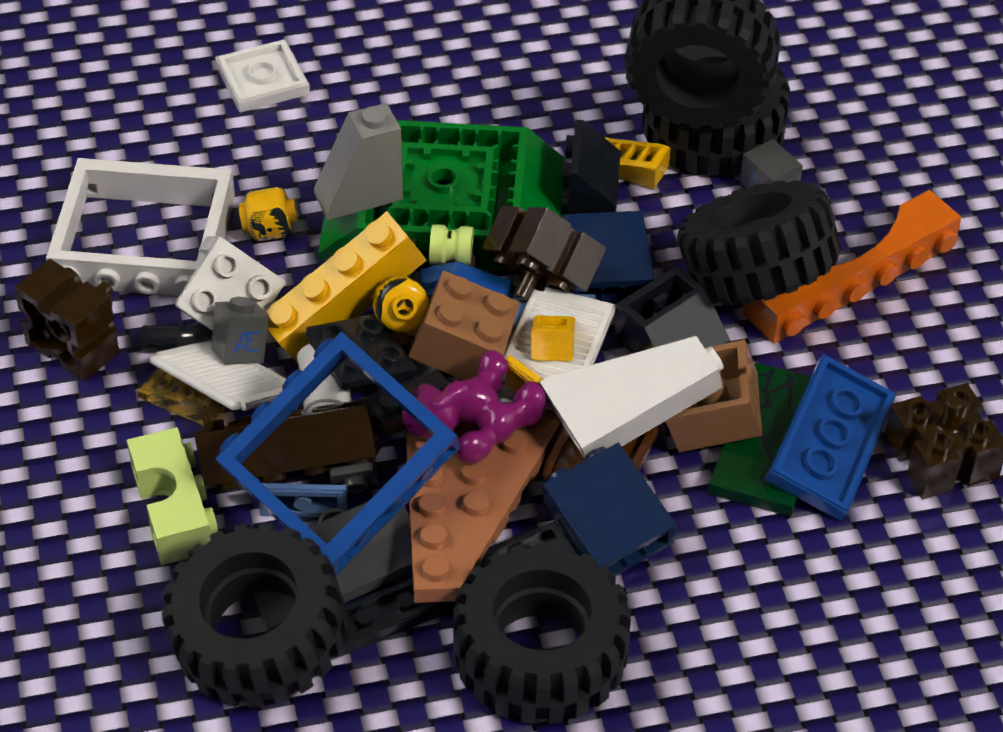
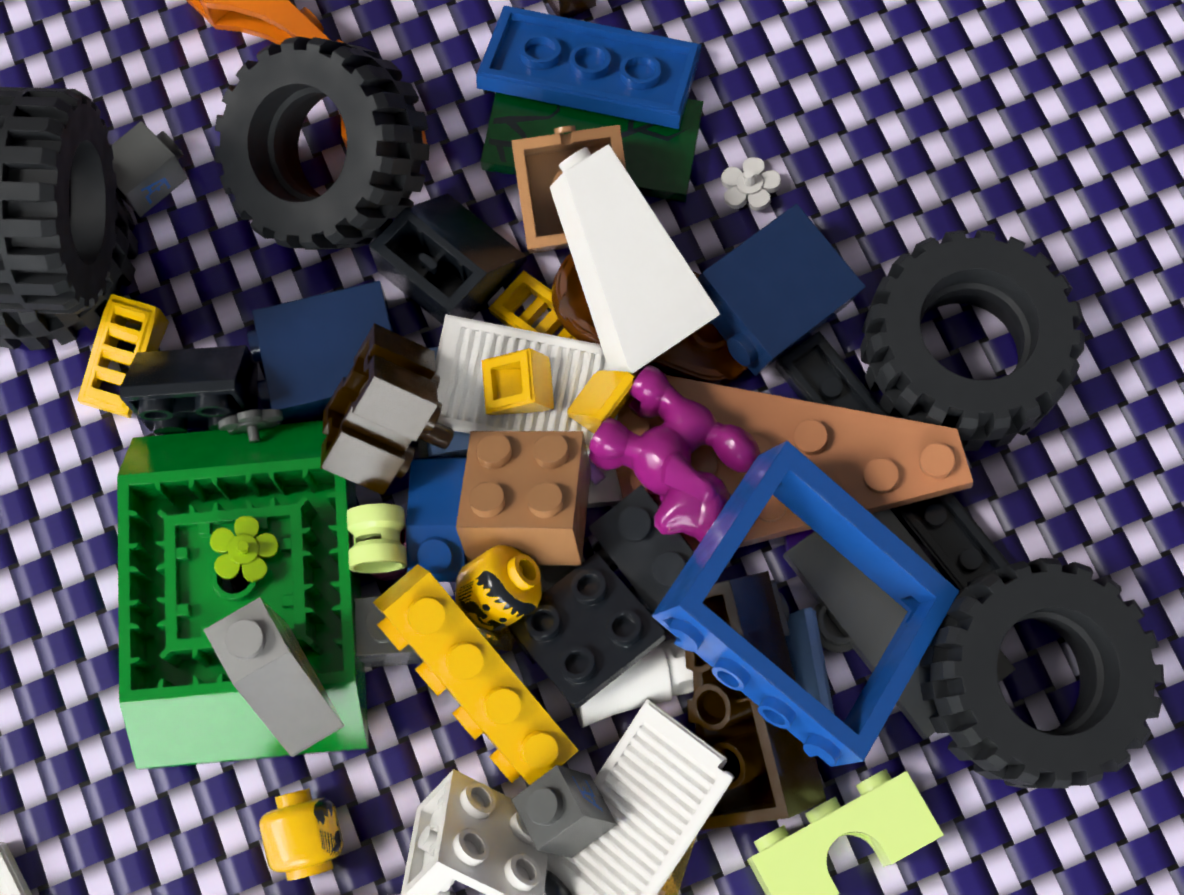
camera: 95 degrees left, 25 degrees up
none -> lime plant [210,516,278,582]
none -> dark grey plant [218,409,284,443]
none -> white plant [721,157,781,211]

